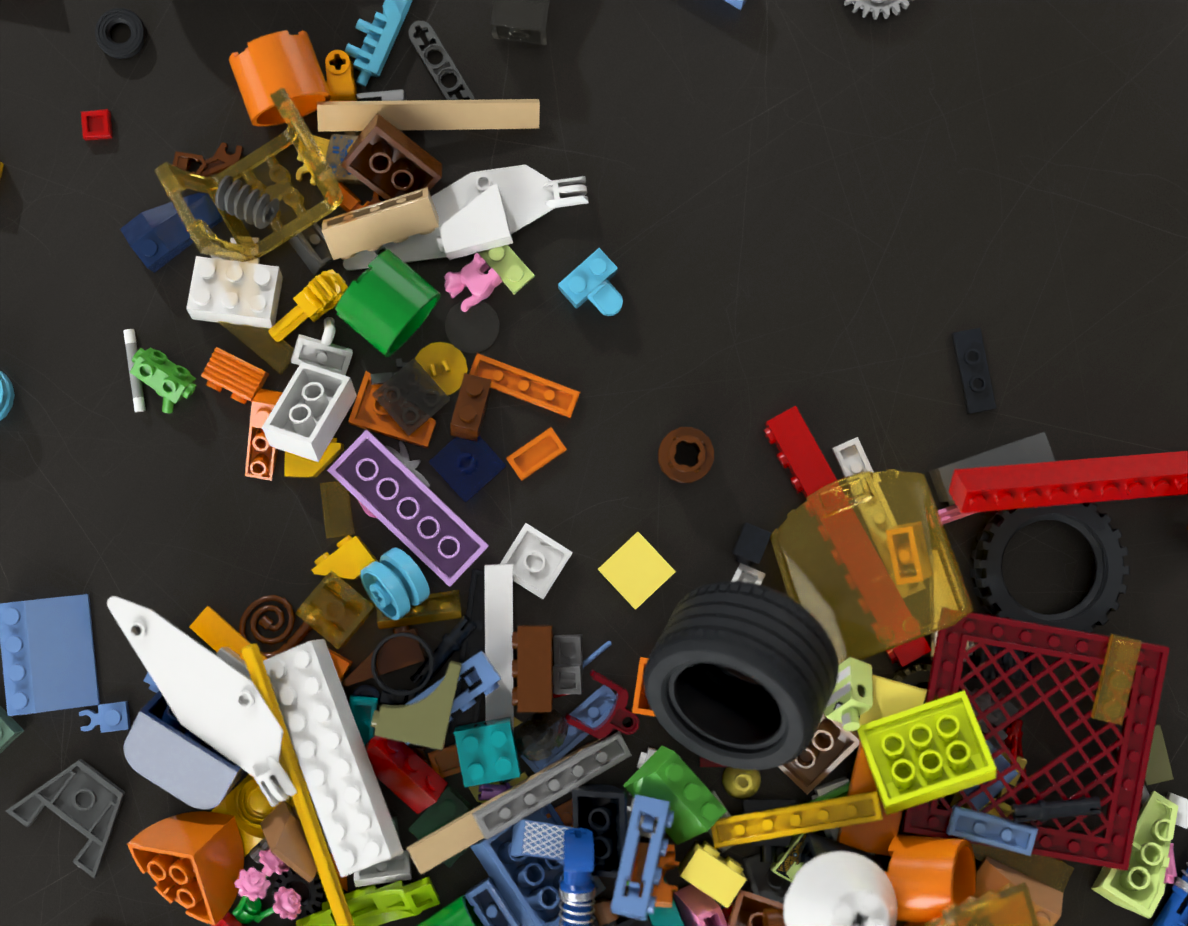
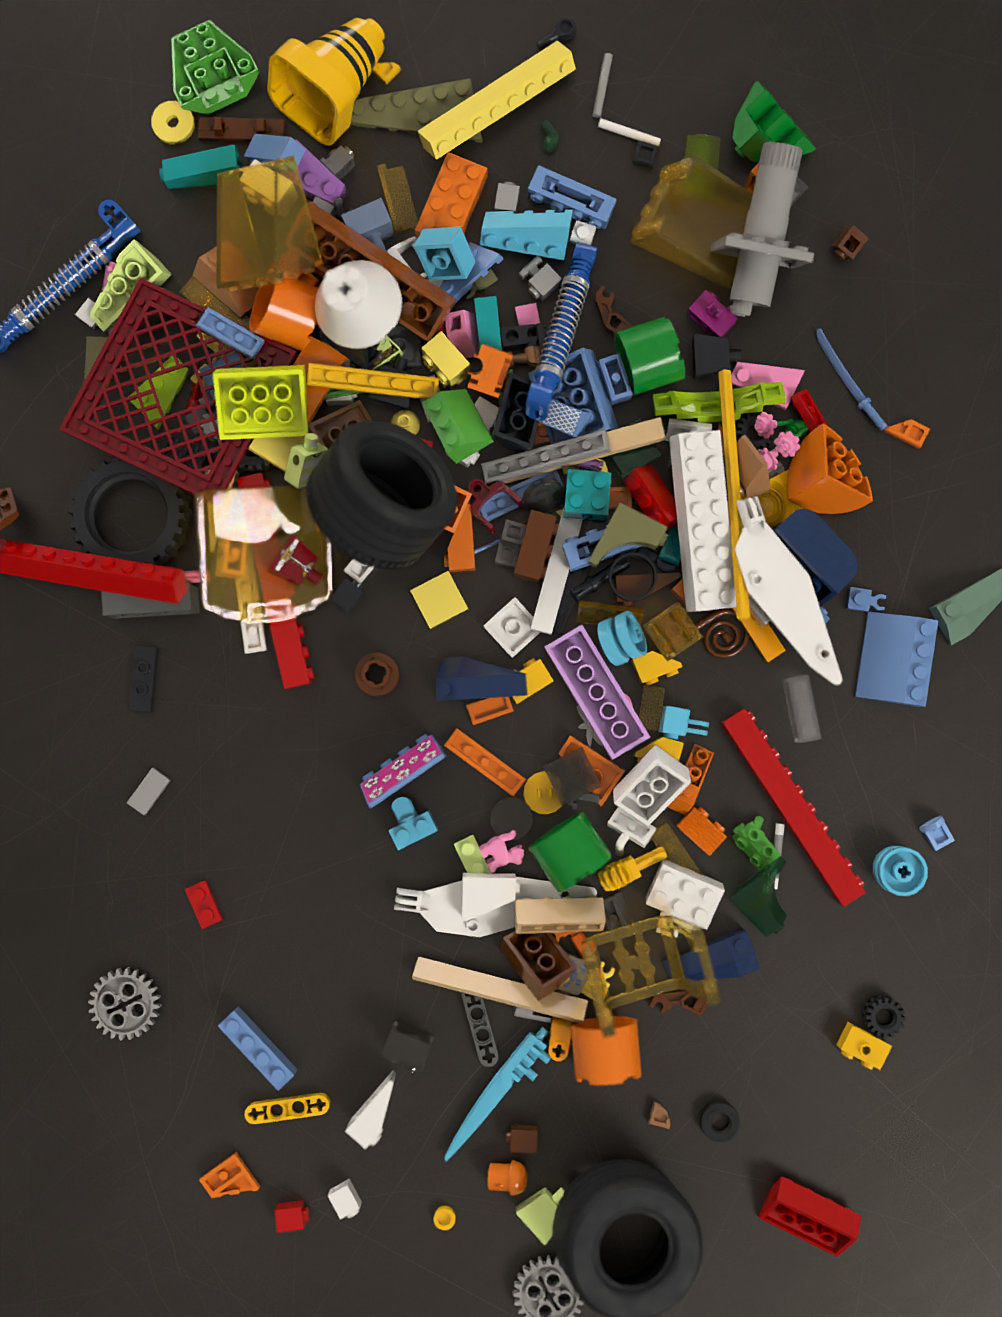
camera: 160 degrees left, 0 degrees up
dark grey wing [6,759,126,878] -> none
red tile [81,109,113,141] -> none
dark grey piece [215,175,280,229] -> none
clear blue tile [428,436,507,503] -> none
reddish brown brick [450,373,492,442] -> none
medium blue brick [611,795,674,920] -> none
black pin [1011,796,1101,823] -> none
clear yellow plate [1091,634,1142,725] -> none
none -> light grey tile [127,767,171,815]
none -> lime wing [130,356,190,430]
none -> red plate [185,880,223,929]
none -> dark red torso [267,534,323,586]
none -> slope [360,734,447,808]
none -> dark blue wedge [435,656,528,701]
none -> orange slope [444,504,475,572]
none -> yellow brick [512,658,554,704]
none -> medium nougat tile [648,1100,670,1129]
none -> medium azure brick [658,706,709,739]
none -> red brick [720,708,866,907]
none -> clear green arch [730,856,787,937]
none -> clear brick [782,674,821,743]

